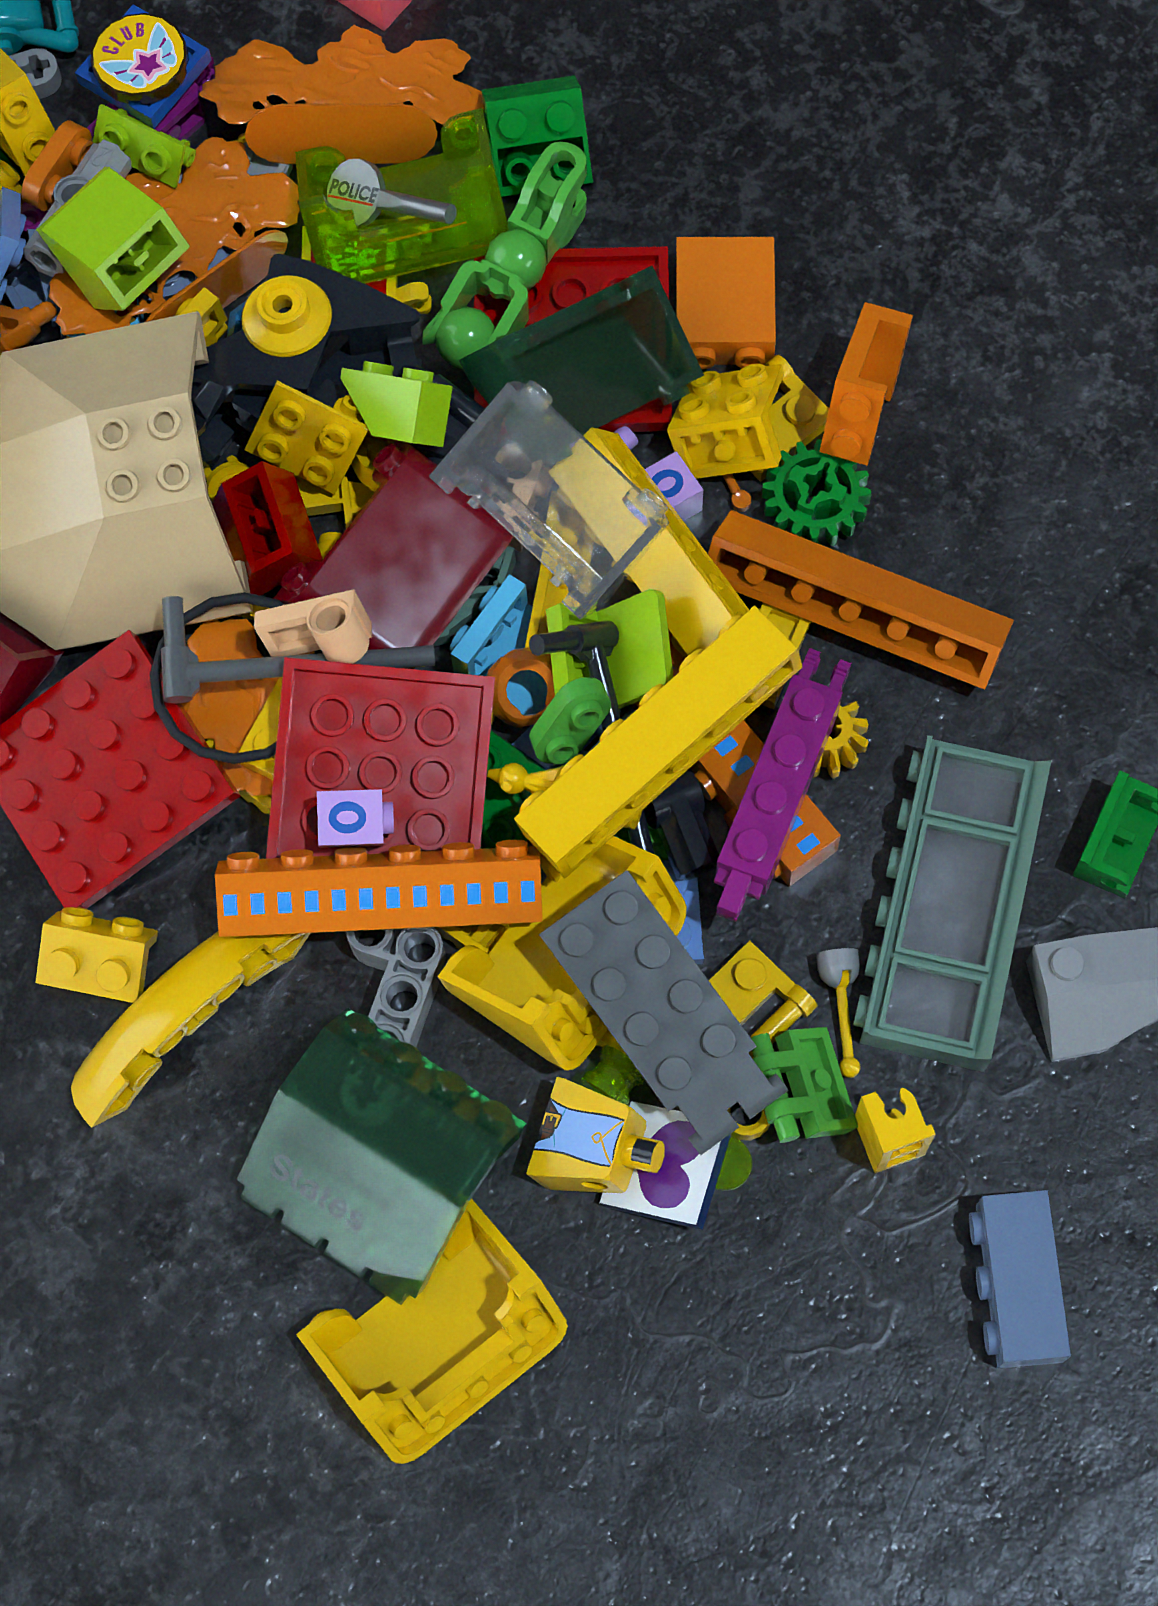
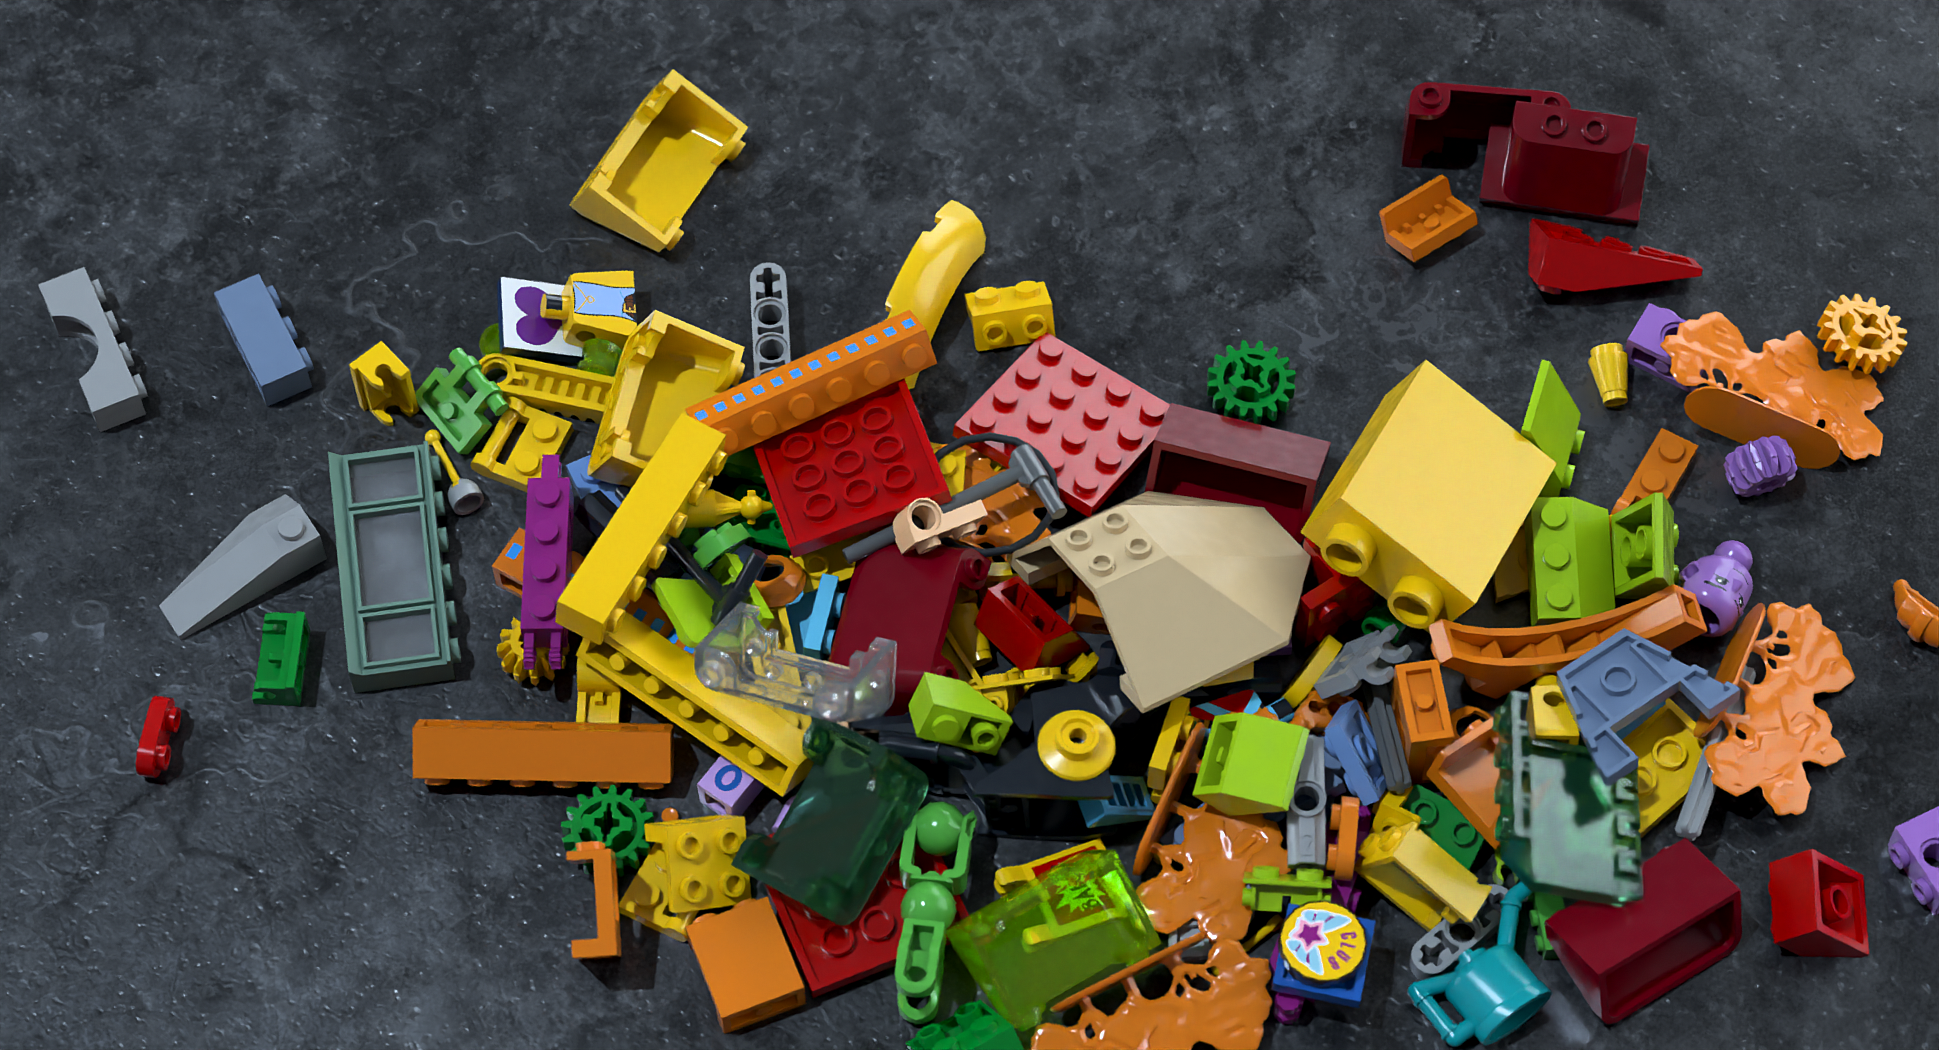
camera: 155 degrees right, 10 degrees down
clear green hinge [237,1008,527,1305] -> none
lavender brick [317,789,394,848] -> none
piece [327,159,457,228] -> none
dark grey hinge [539,870,789,1156] -> none

